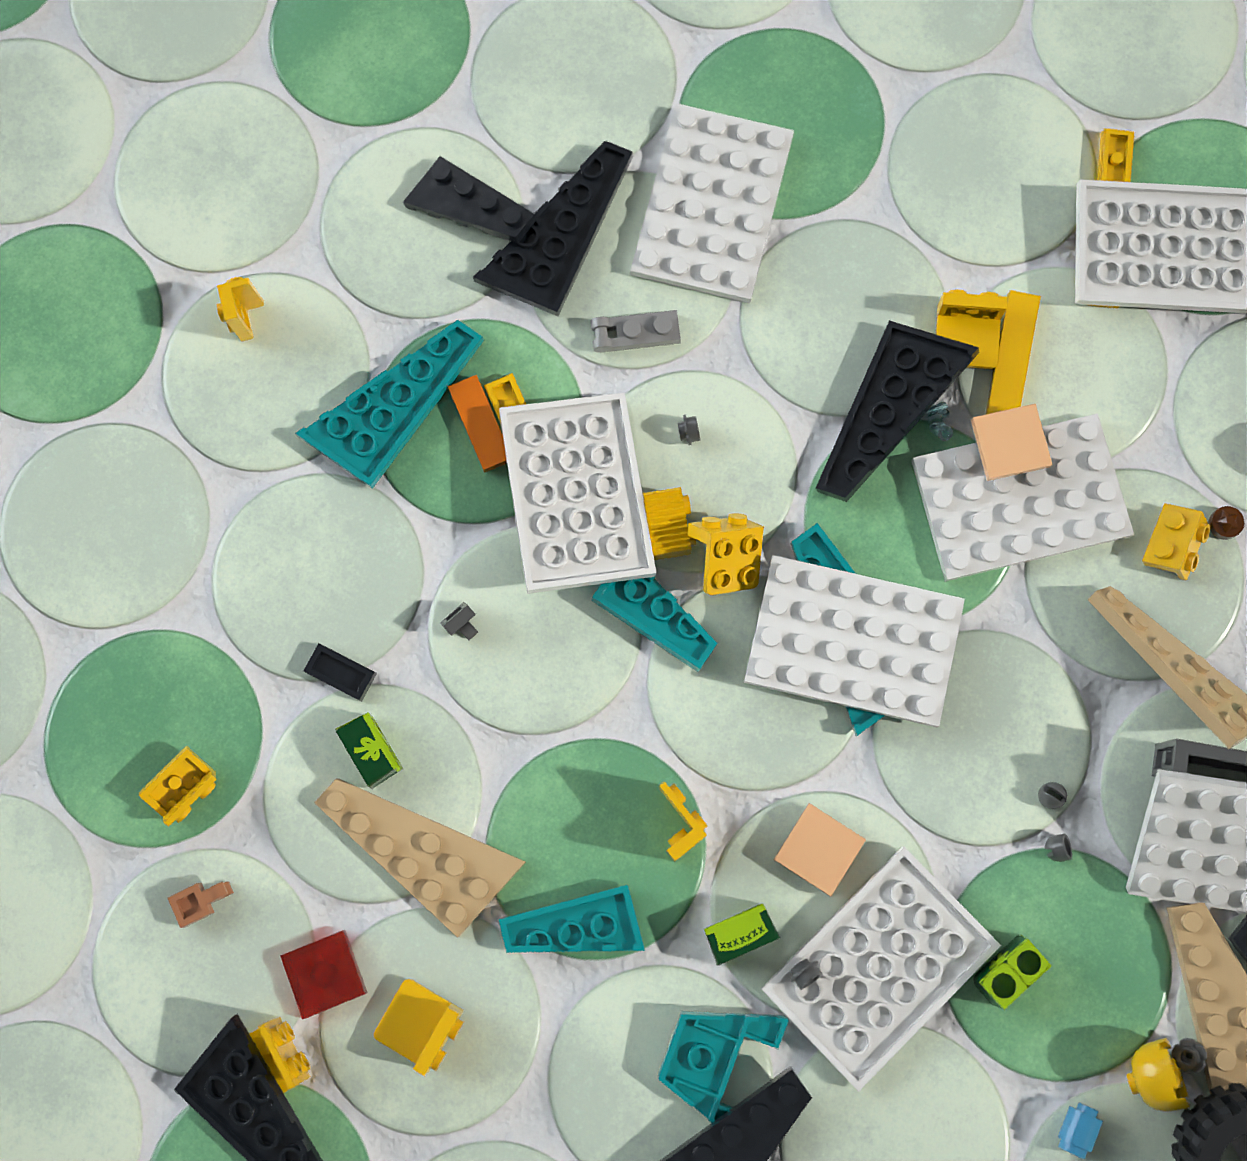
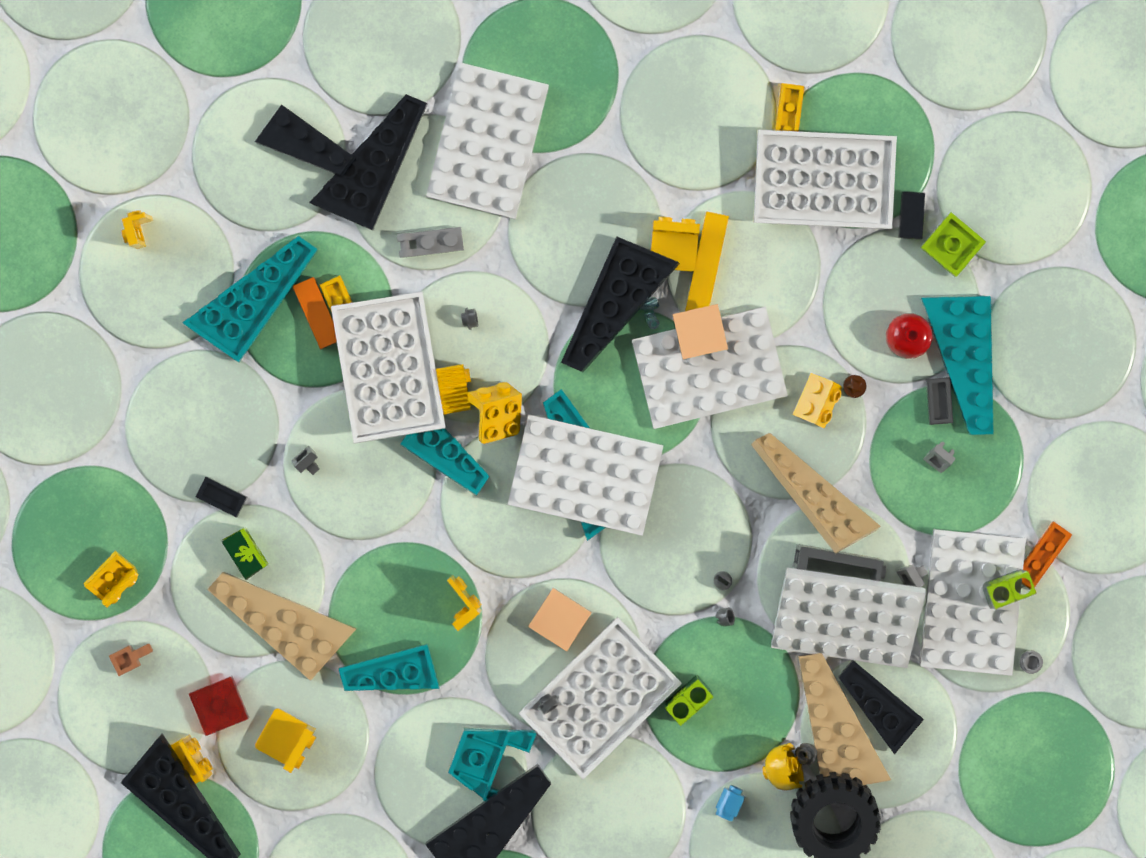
camera: 10 degrees left, 10 degrees up
piece [704,903,780,966] -> none

